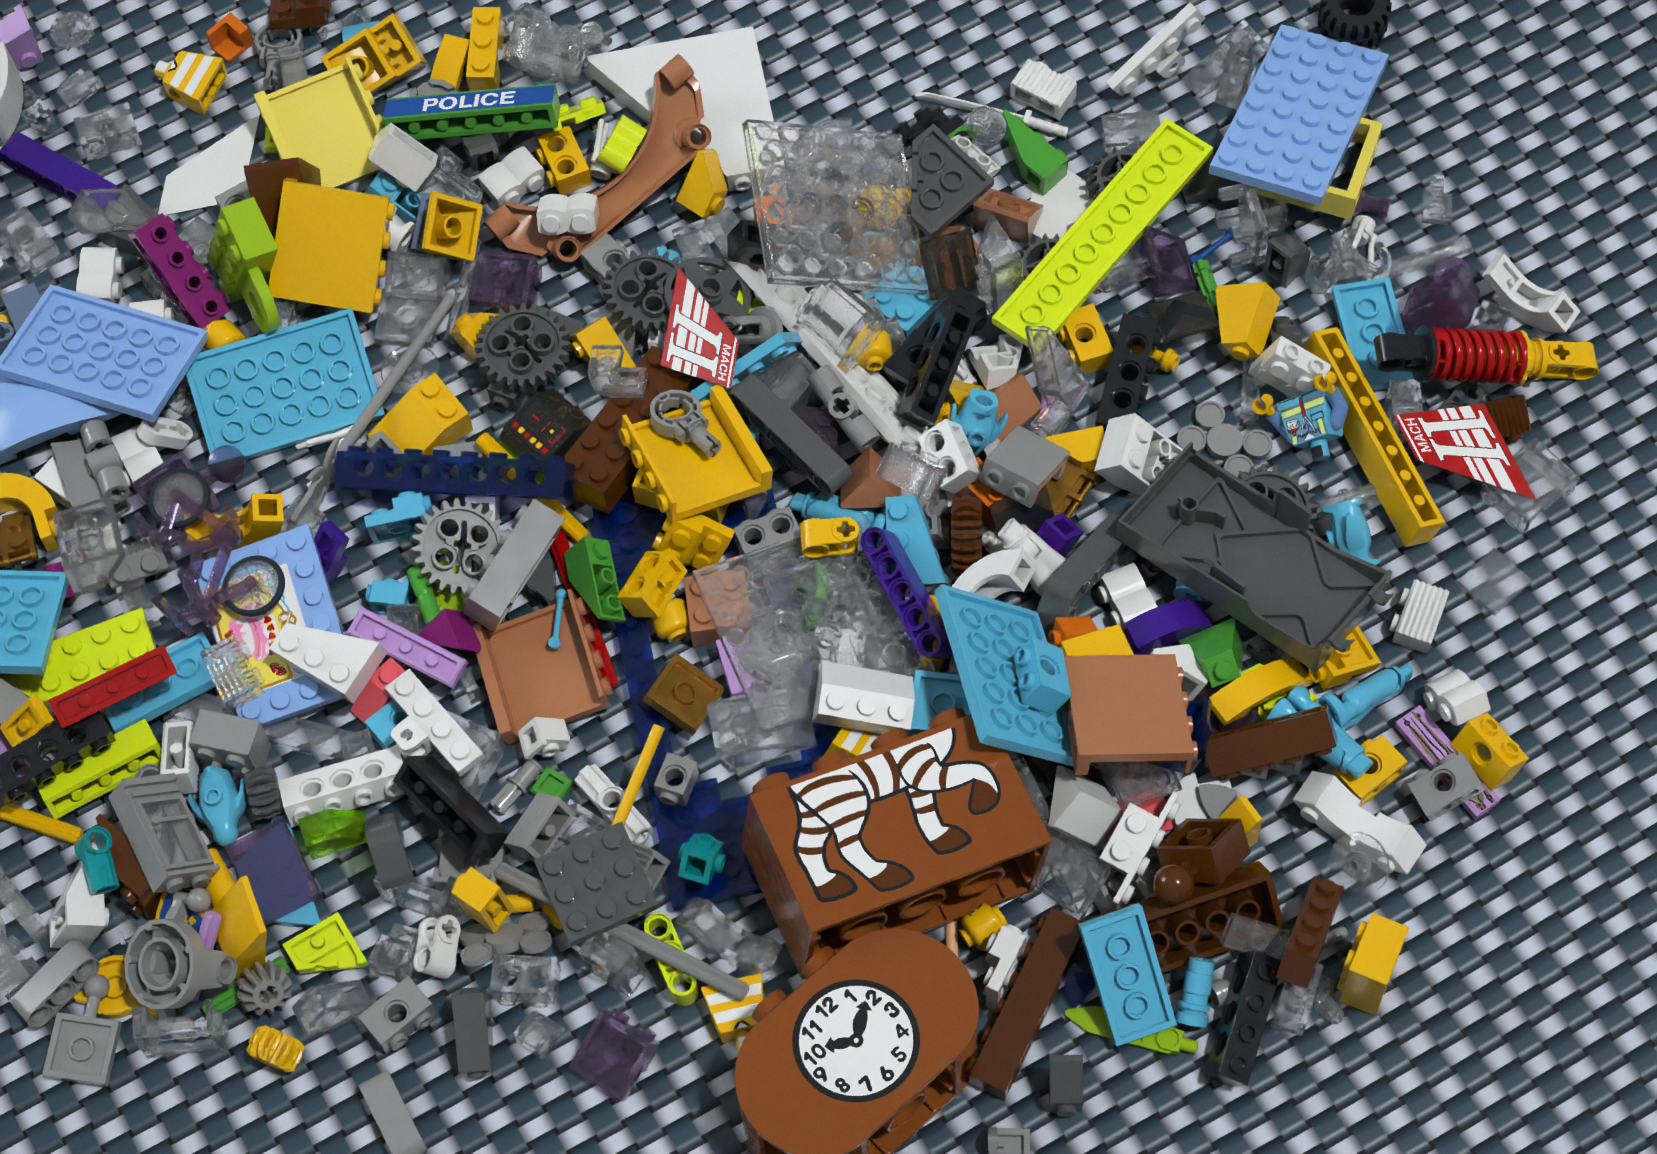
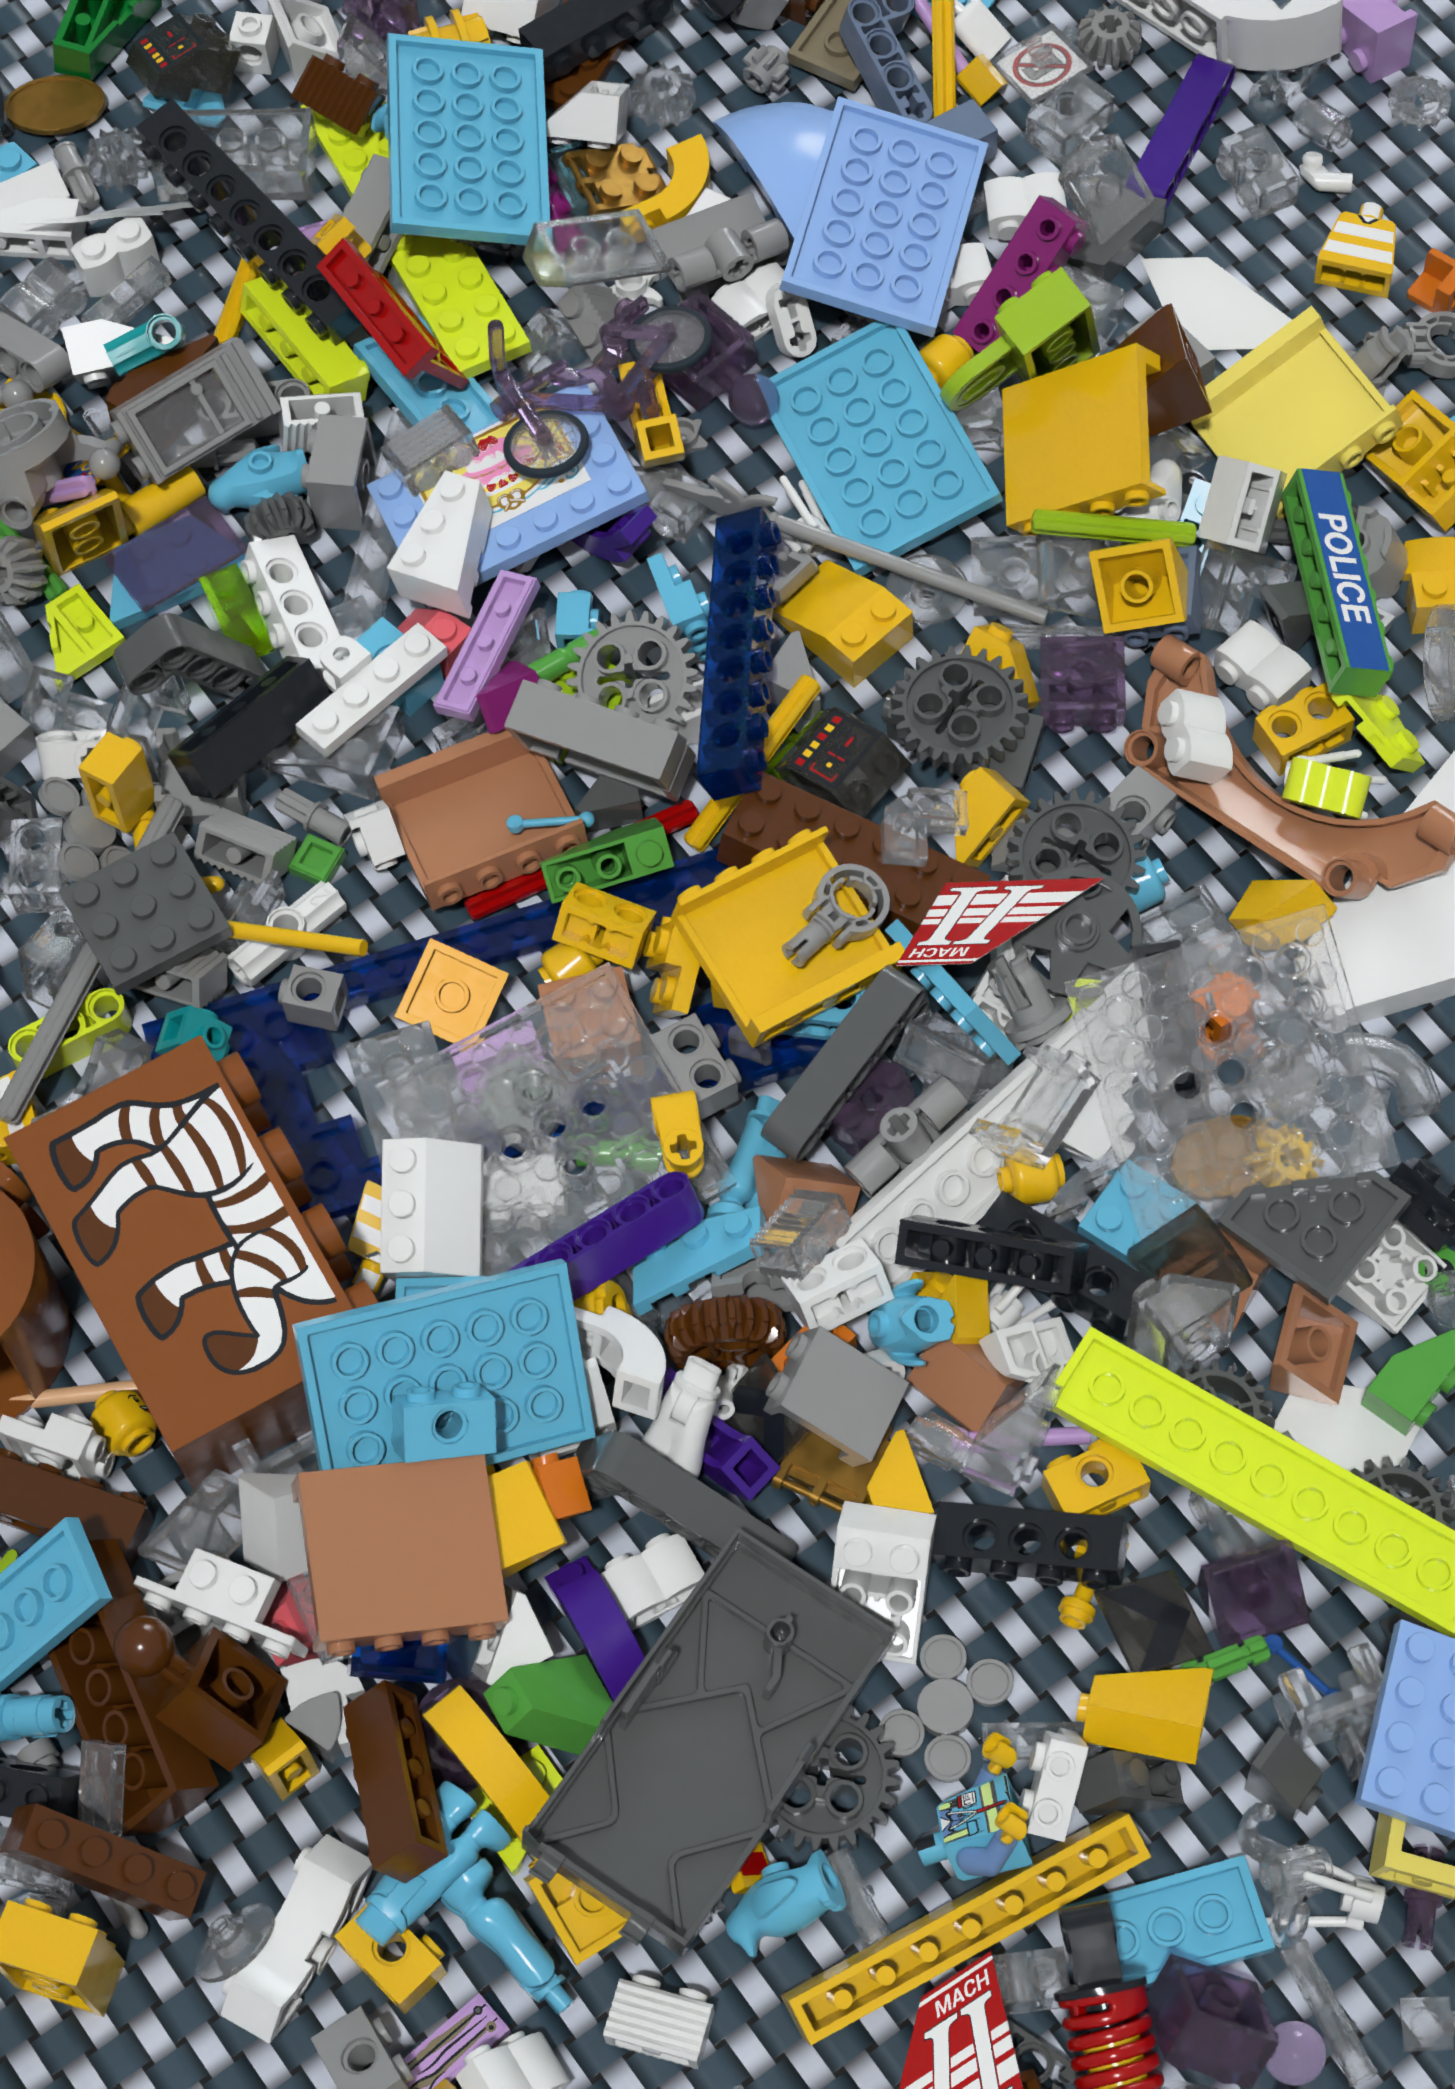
camera: 85 degrees right, 0 degrees up
none -> lime axle [1031,509,1196,547]
none -> white arm [1299,151,1353,193]

